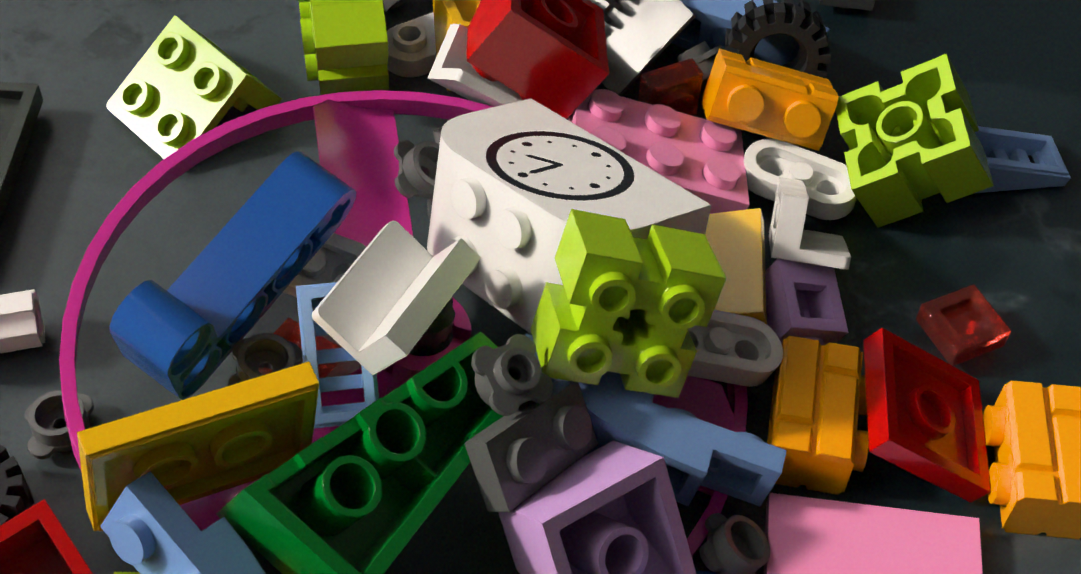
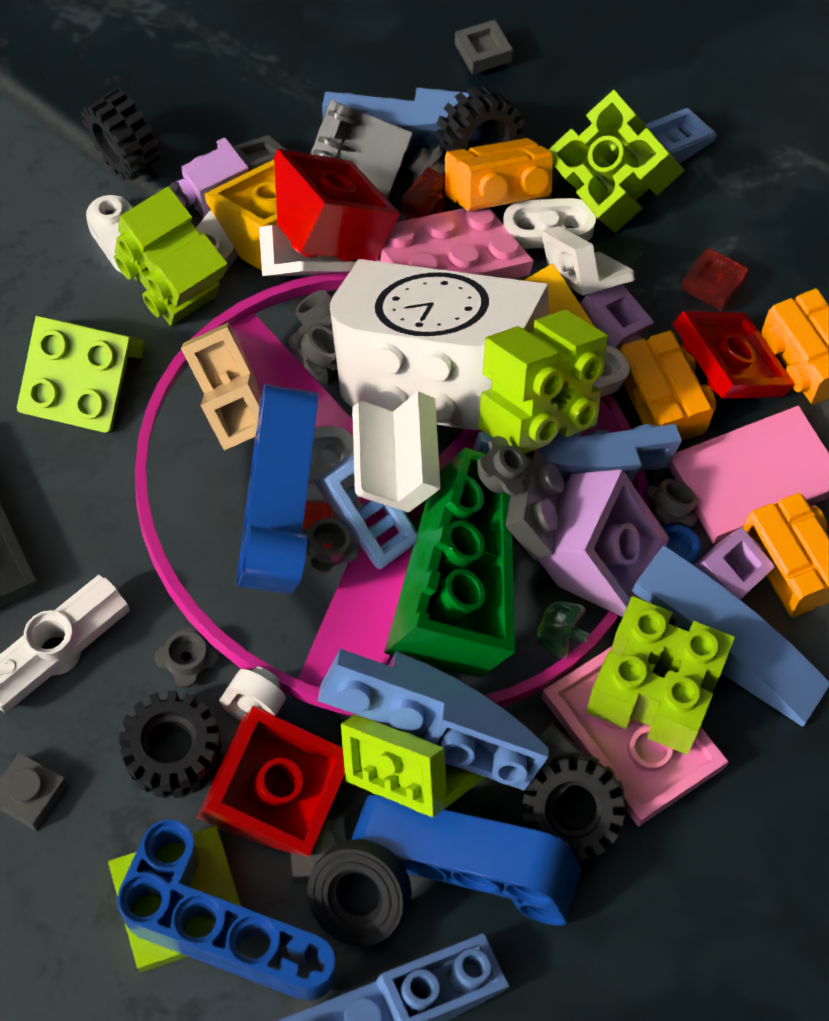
camera: 30 degrees left, 10 degrees up
yellow tile [77,361,319,532] -> none
none -> tan slope [181,322,261,451]
none -> white plate [219,666,286,721]

